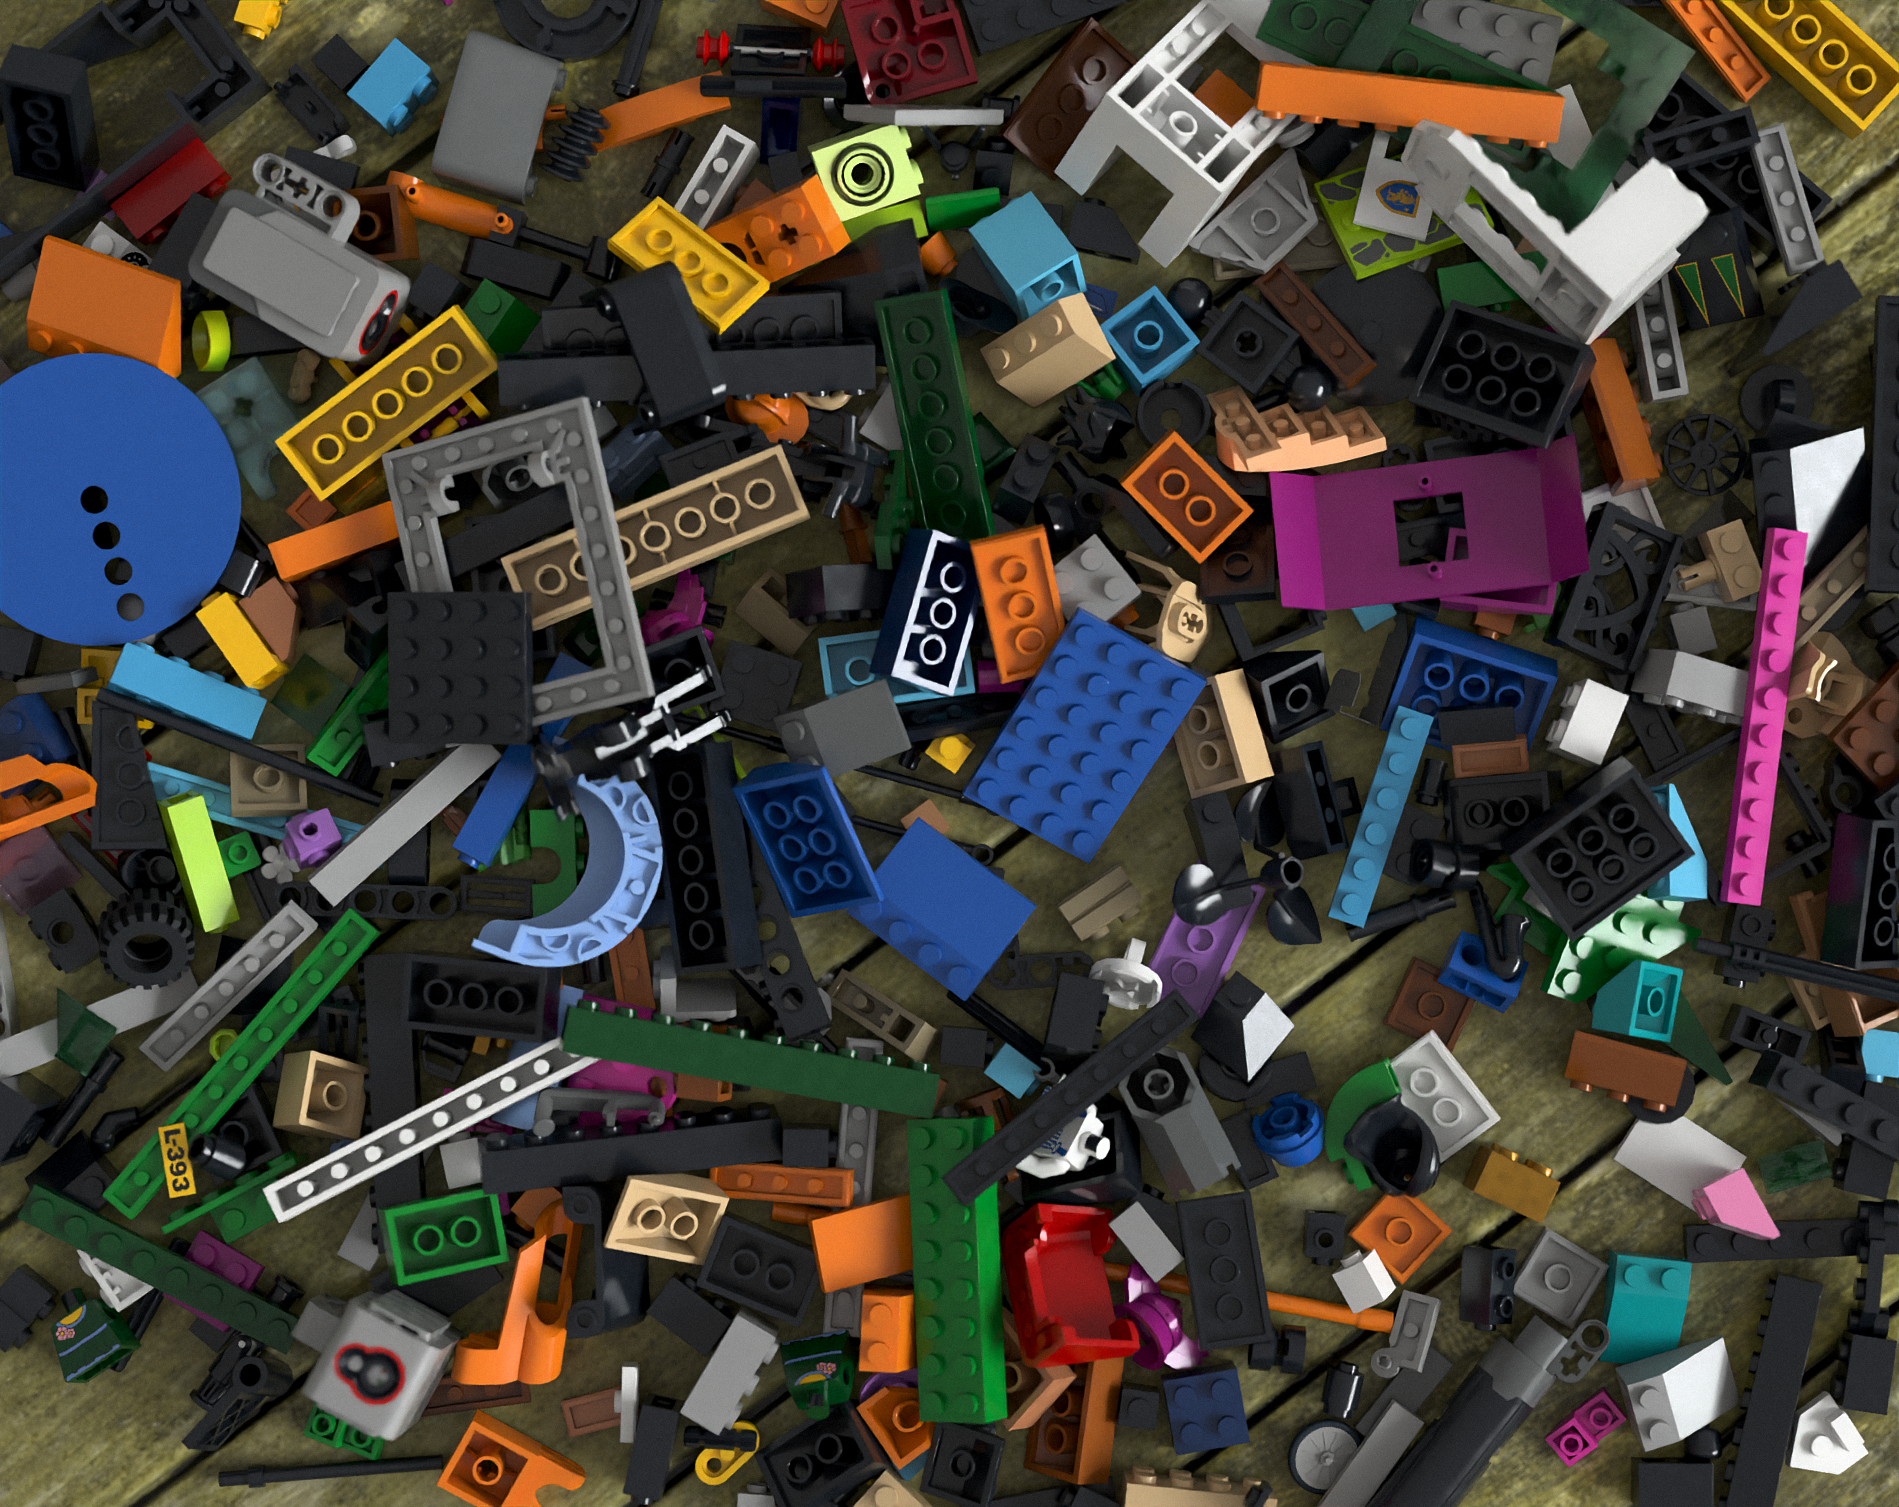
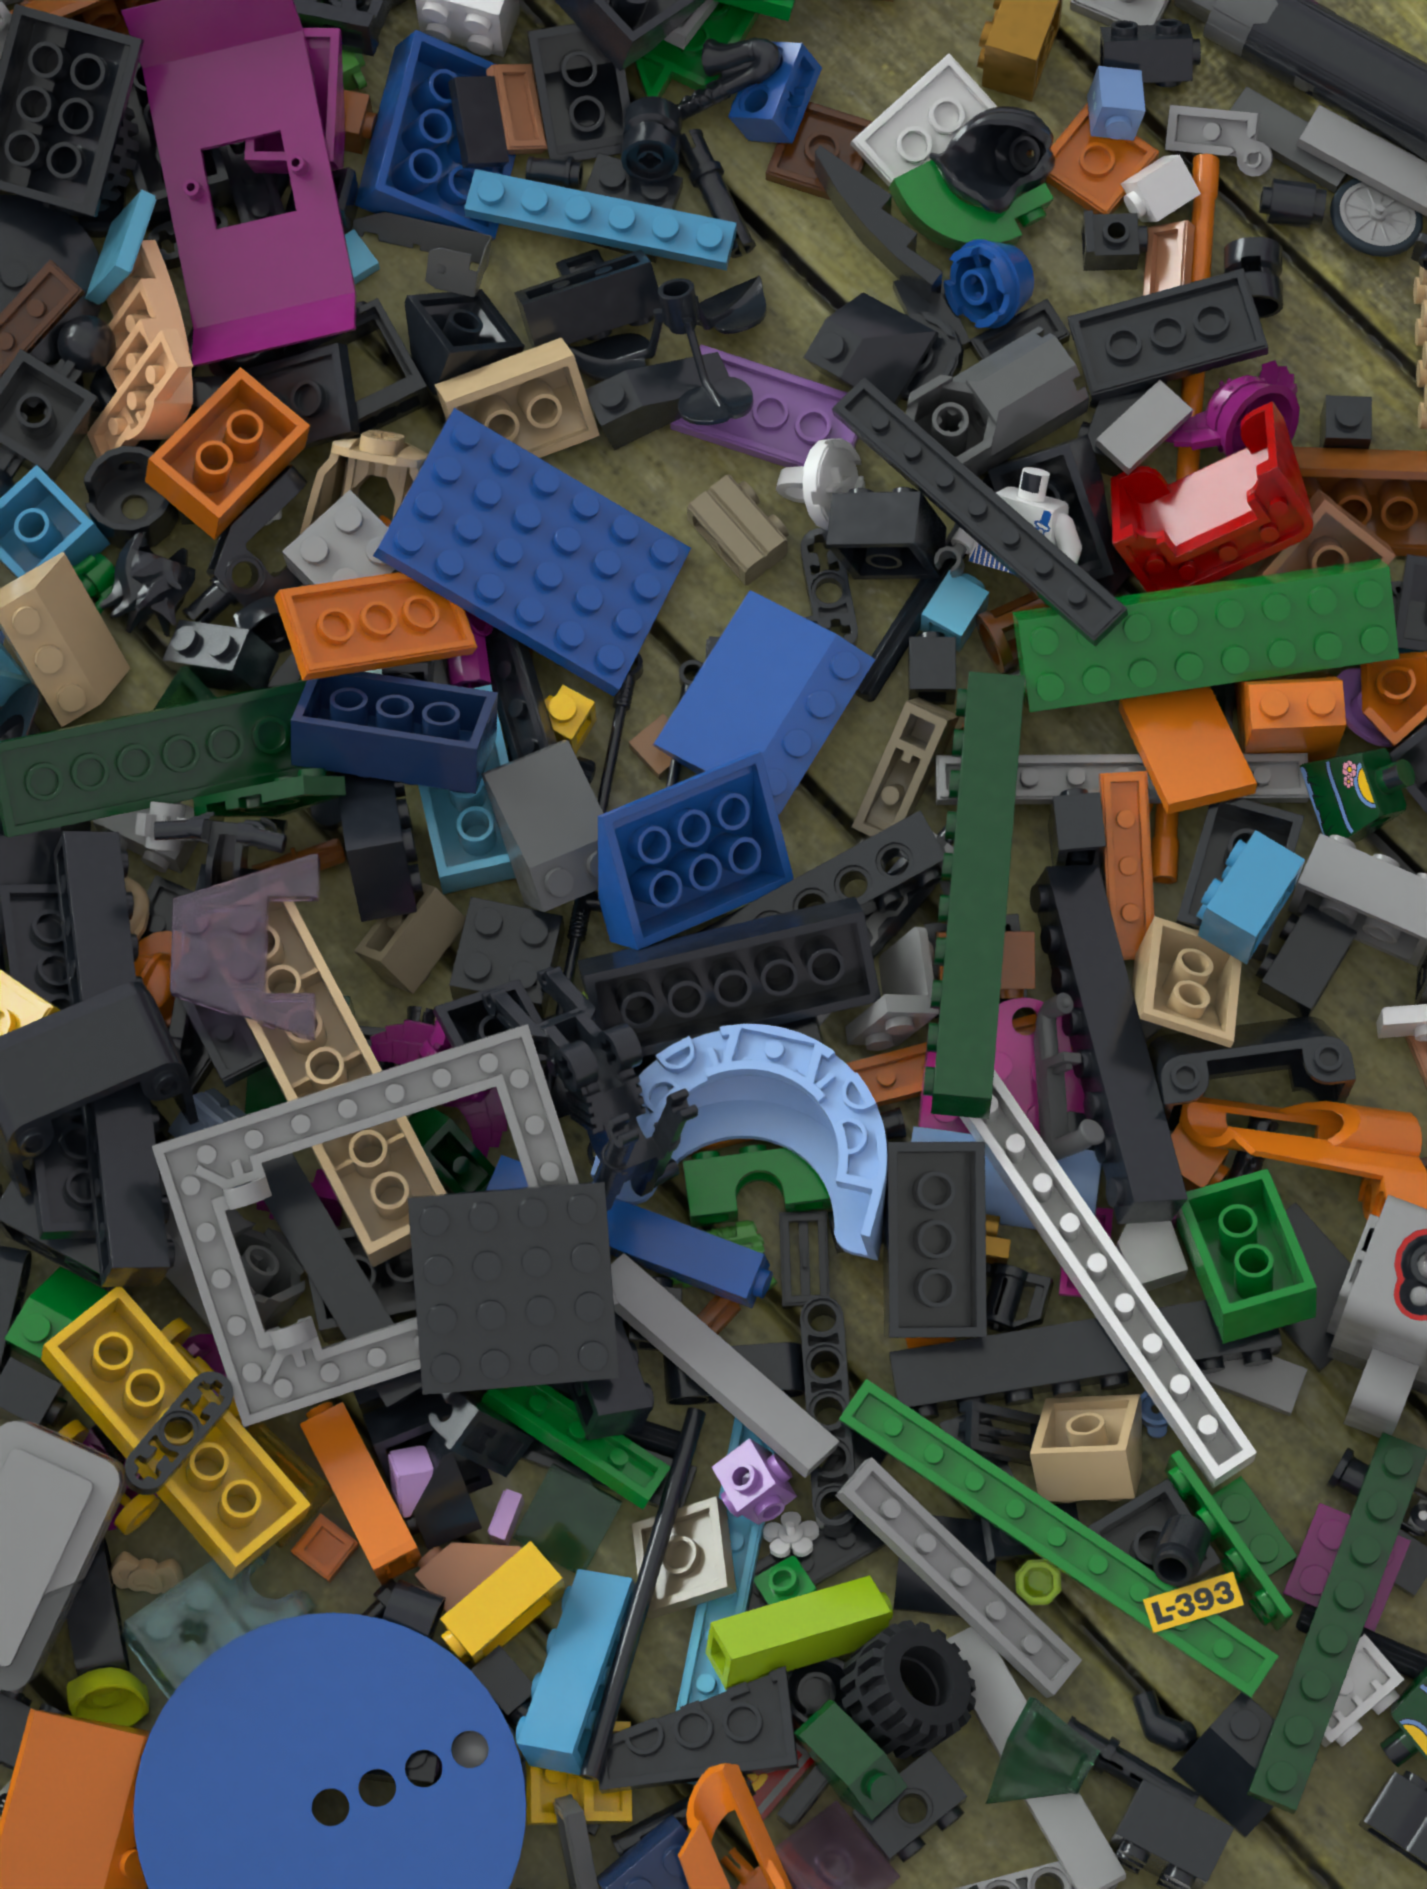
camera: 90 degrees left, 15 degrees down
dark blue brick [1161,1362,1250,1455] -> none
none -> medium azure tile [85,189,156,305]
none -> black beam [124,1371,233,1495]
none -> light grey gear [135,801,193,852]
none -> clear purple wing [170,854,320,1040]
none -> lavender slope [388,1446,434,1518]
none -> lavender tile [488,1489,525,1546]
none -> dark green slope [794,1699,908,1820]
none -> black slope [814,146,943,304]
none -> medium blue brick [1087,66,1145,141]
none -> nougat tile [1143,220,1195,296]
none -> dark azure brick [1196,830,1305,965]

